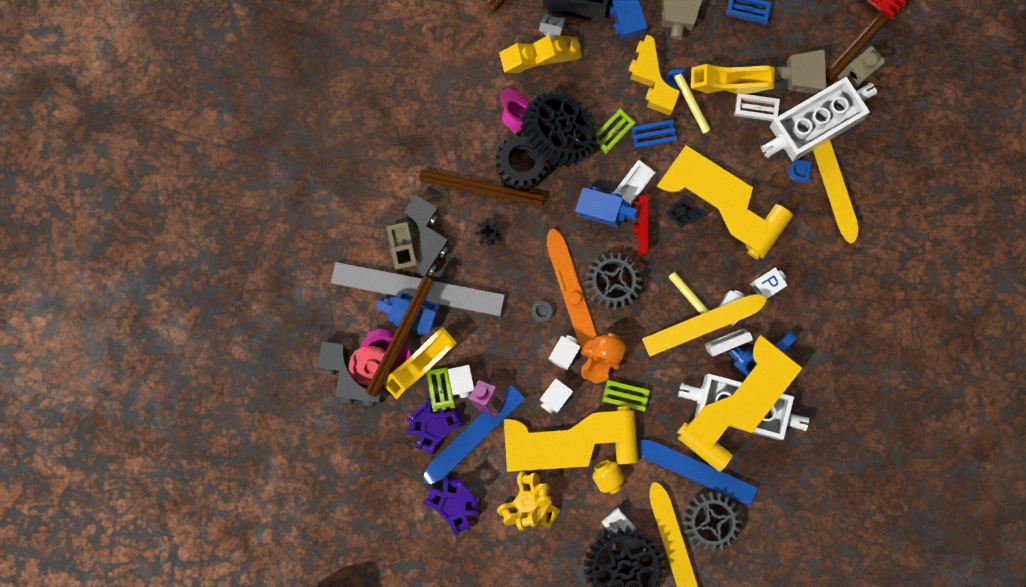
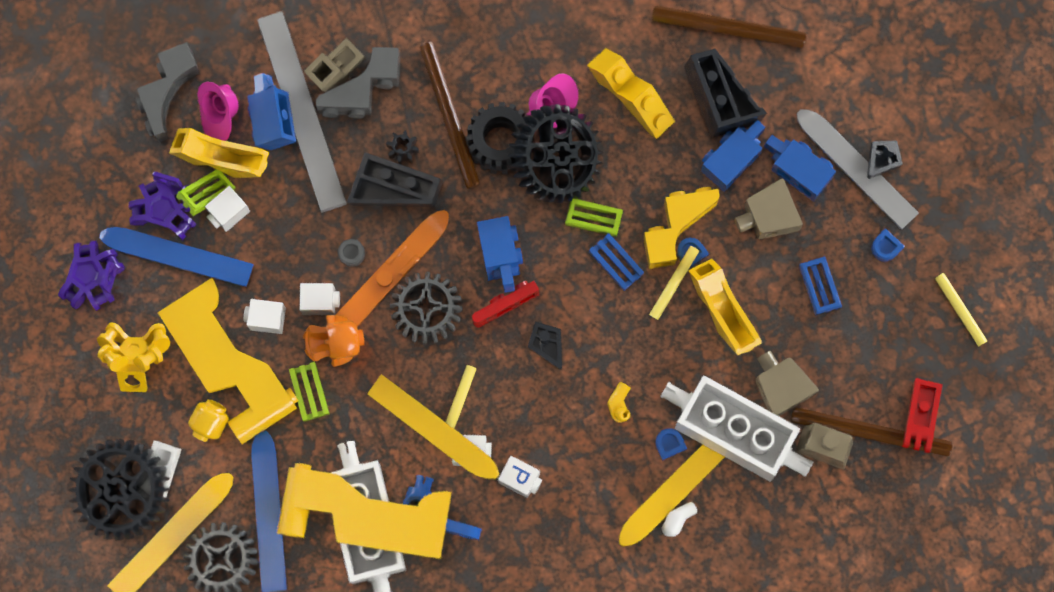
camera: 65 degrees right, 5 degrees down
coral tile [349,346,393,386] -> none
reddish brown axle [366,276,434,397] -> none
magenta brick [468,380,506,417] -> none
light grey plate [539,13,566,37] -> none
white tile [614,160,656,207] -> none
yellow door [657,145,793,259] -> none
white tile [705,328,753,356] -> none
white tile [734,93,780,121] -> none
none -> black wedge [347,152,443,207]
none -> yellow arm [607,382,631,422]
none -> white arm [662,502,697,537]

